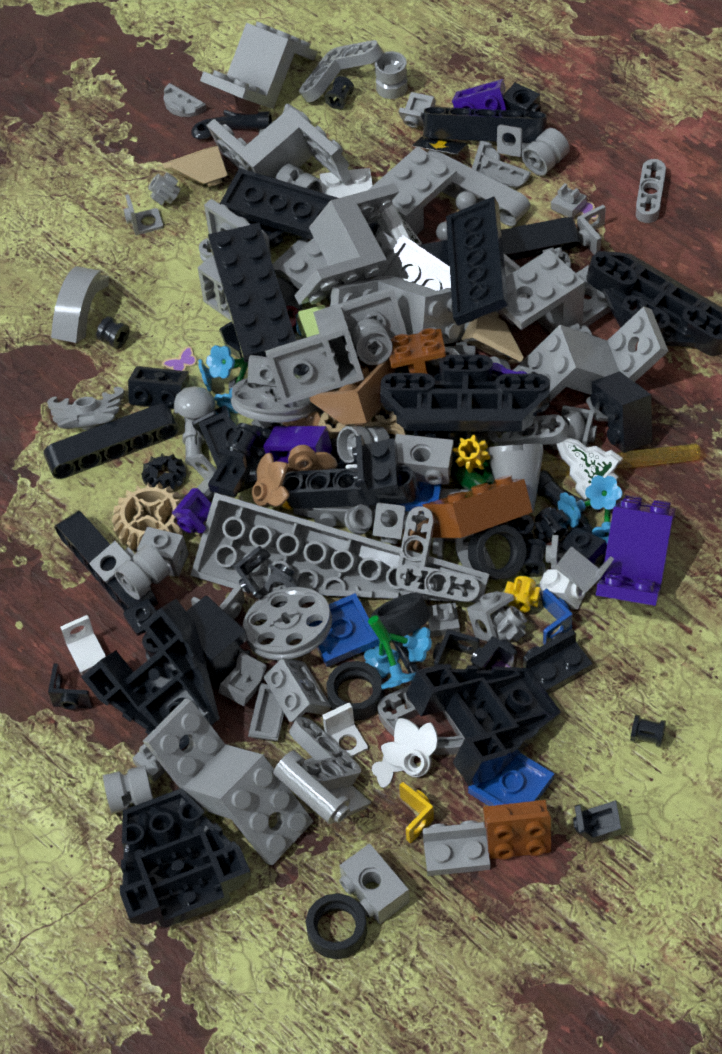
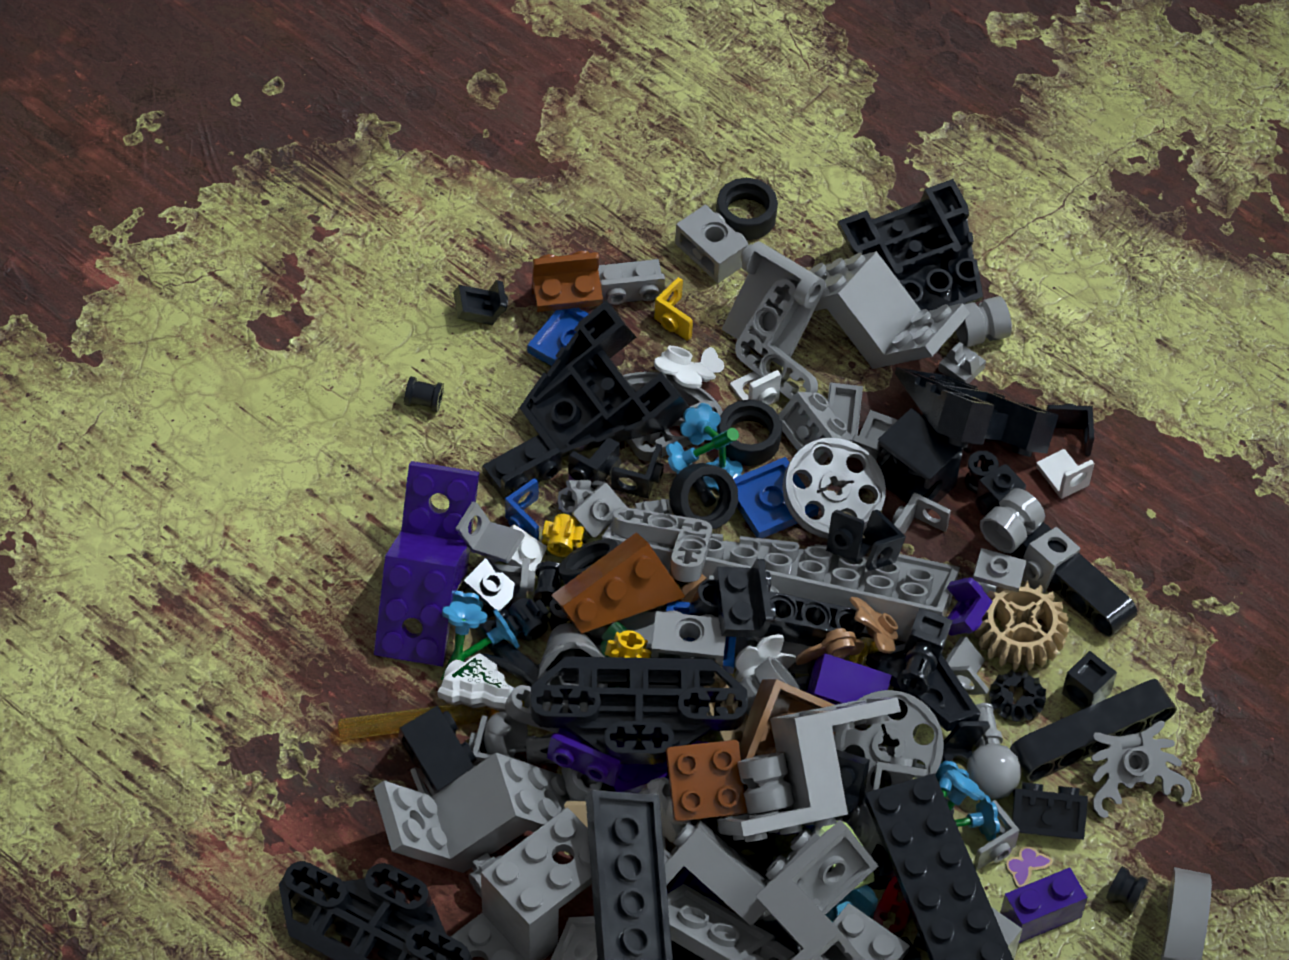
camera: 170 degrees right, 0 degrees up
none -> light grey bracket [974,800,1020,870]
none -> dark purple brick [1000,867,1088,943]
none -> black brick [1061,651,1117,710]

